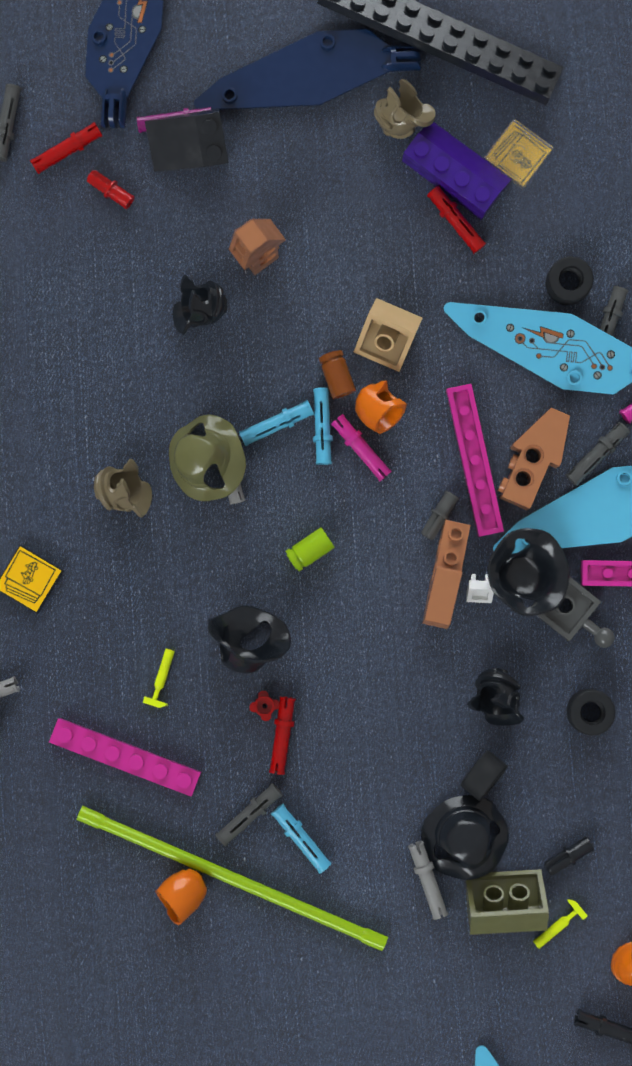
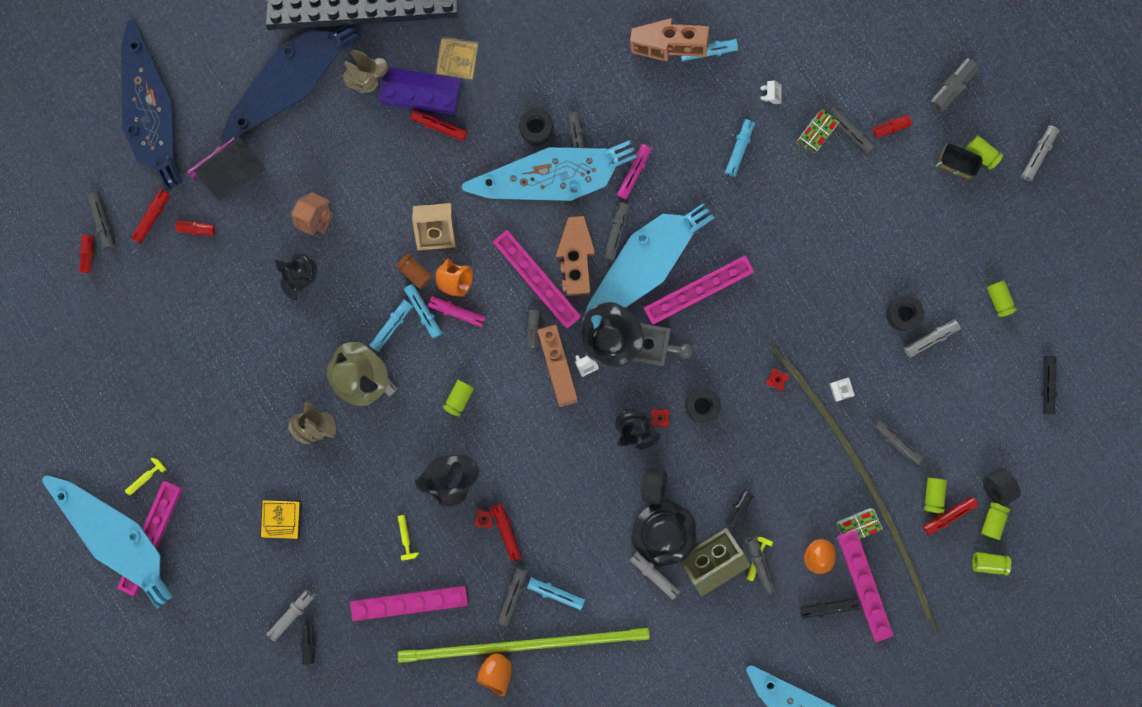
camera: 30 degrees left, 0 degrees up
none -> red plate [650,408,670,428]
none -> dark grey pin [745,537,776,594]

